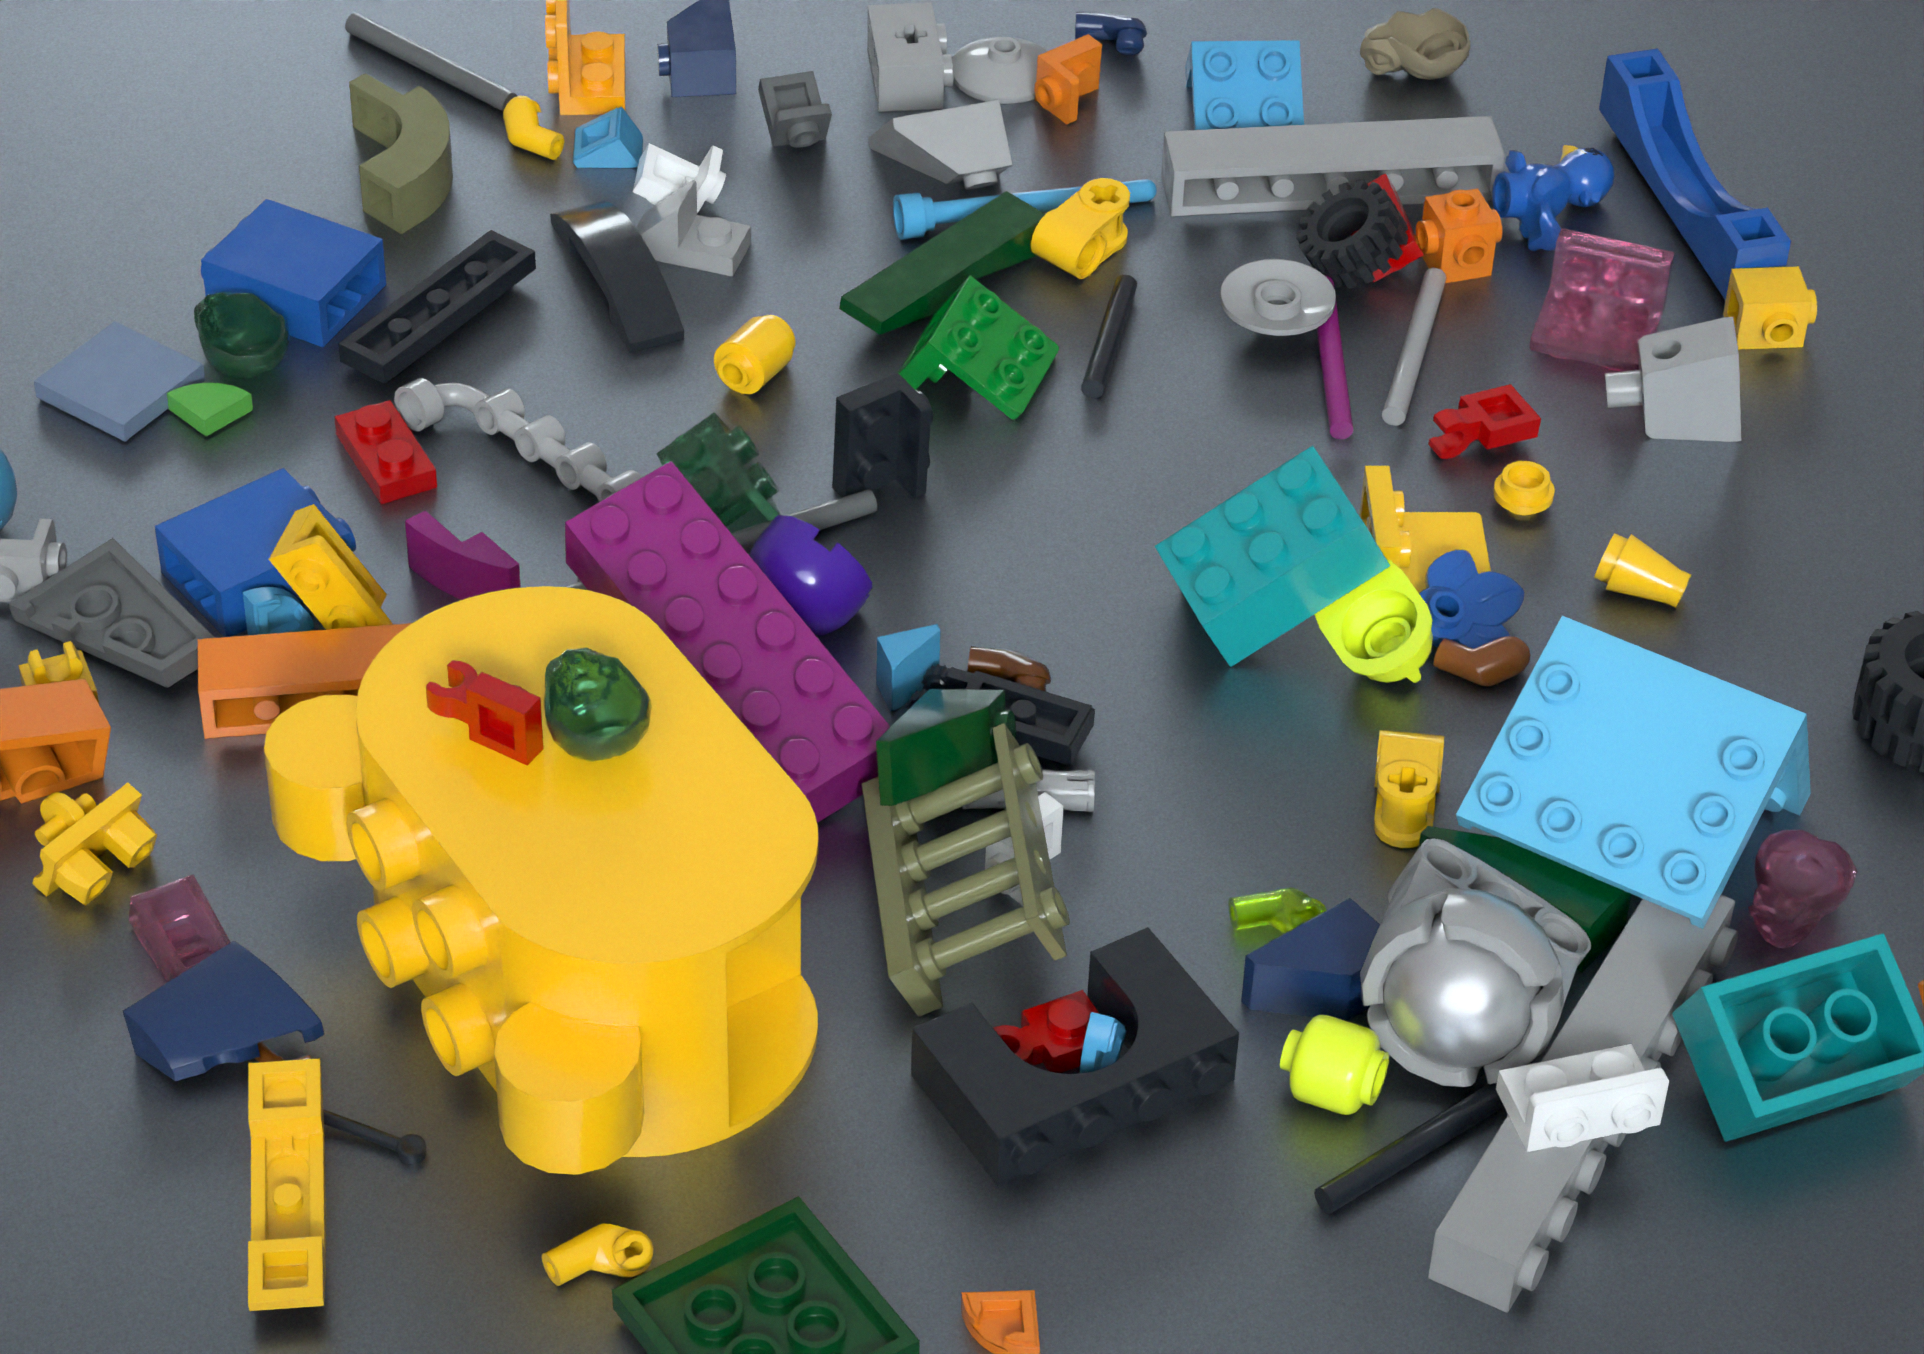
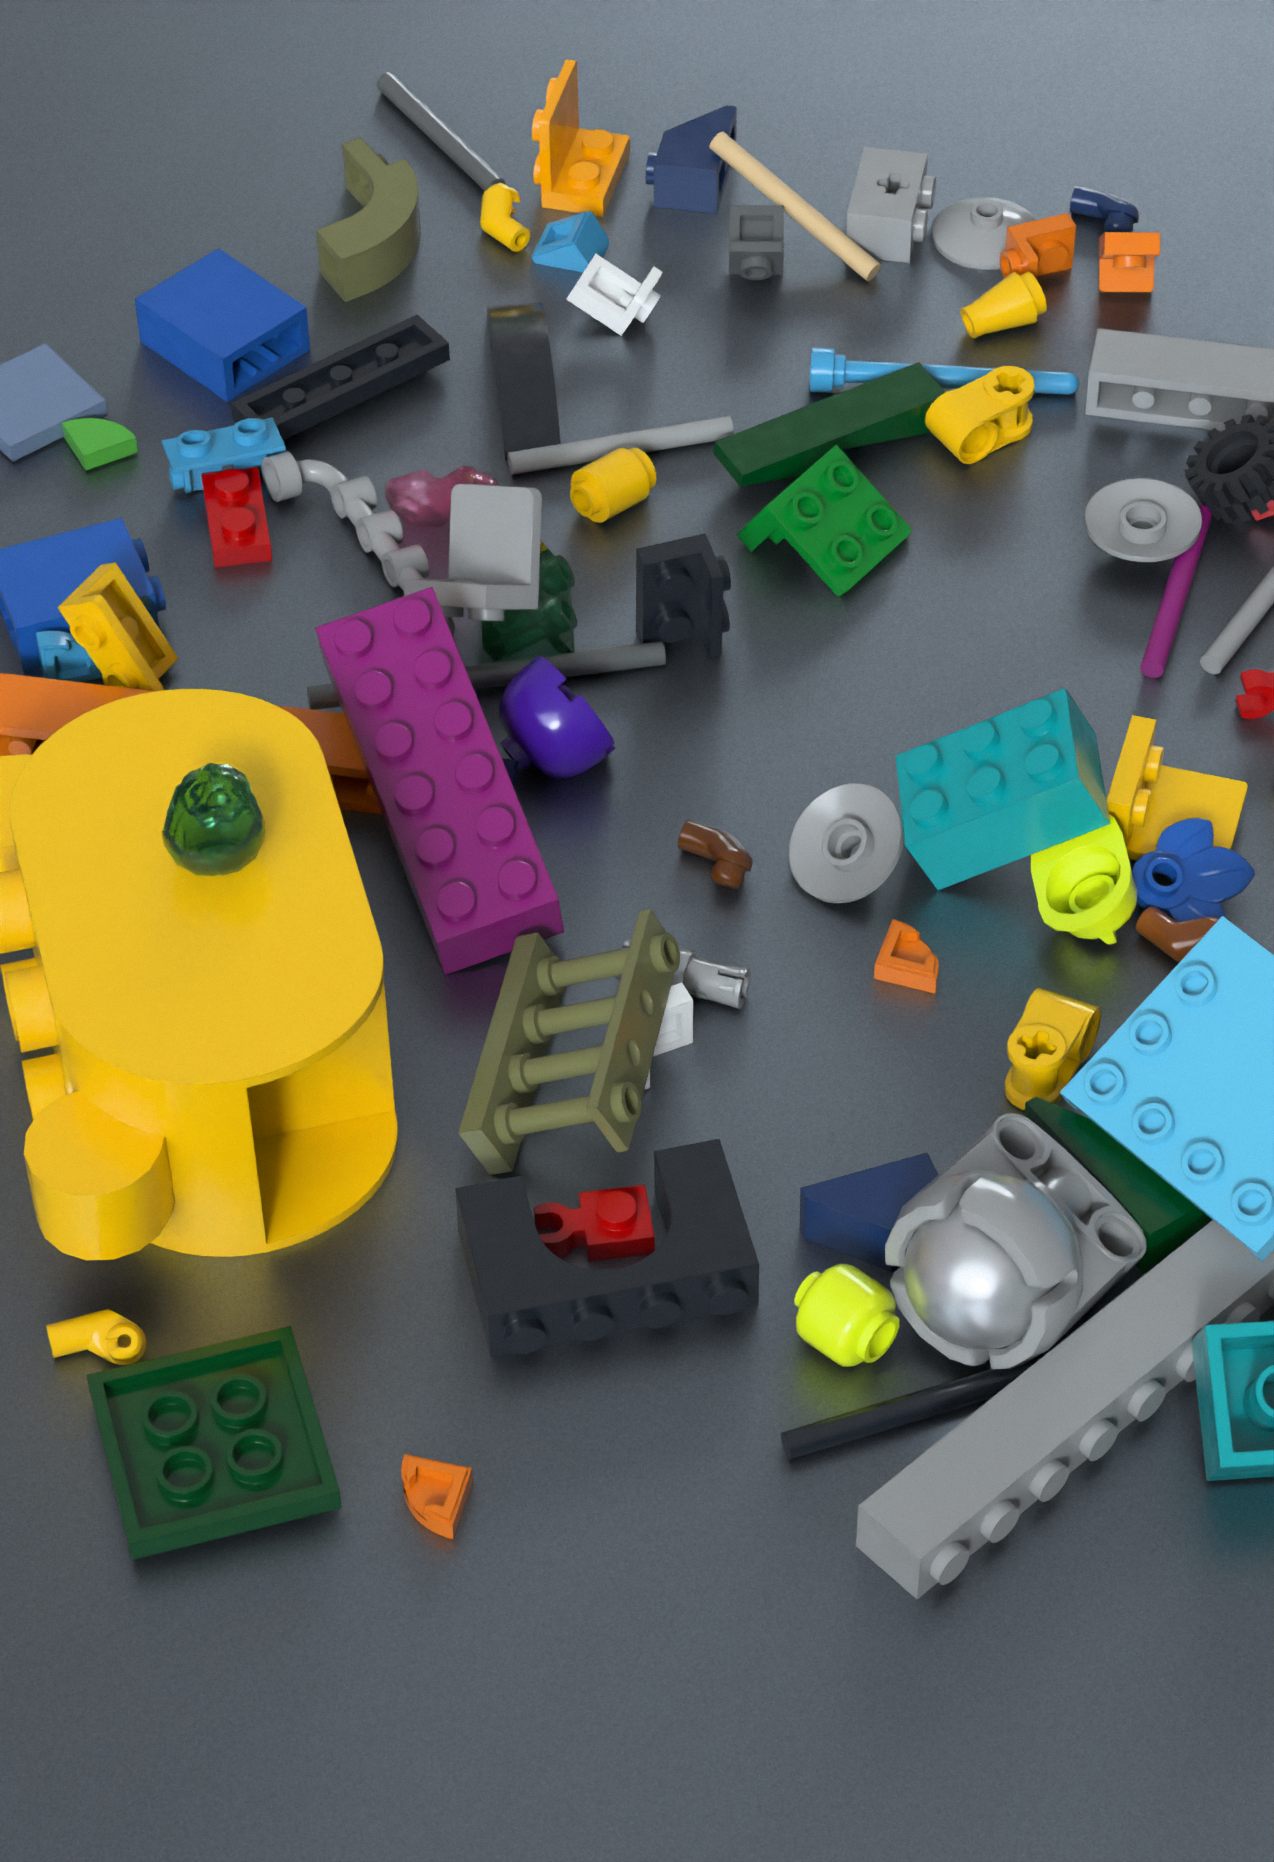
camera: 20 degrees right, 5 degrees up
clear green hair [194,291,290,379] -> none
magenta slope [405,510,521,600] -> none
red plate [426,660,544,766] -> none
light grey slope [636,180,751,277] -> none
light grey slope [868,100,1012,189] -> none
dark azure slope [876,624,940,711] -> none
dark green slope [876,689,1016,806] -> none
black hinge [906,664,1095,766] -> none
dark azure tile [1080,1012,1127,1074] -> none
black bar [1081,275,1137,398] -> none
dark azure bracket [1185,40,1304,130] -> none
clear neon green arm [1228,887,1327,933] -> none
white bracket [1496,1044,1669,1152] -> none
none -> dark azure hinge [161,417,286,493]
none -> clear pink hair [384,465,499,527]
none -> light grey bracket [404,484,542,621]
none -> light grey bar [508,416,734,475]
none -> tan bar [709,131,881,281]
none -> light grey dish [789,783,904,903]
none -> orange tile [874,919,939,994]
none -> yellow cone [960,272,1047,339]
none -> orange bracket [1098,232,1160,293]

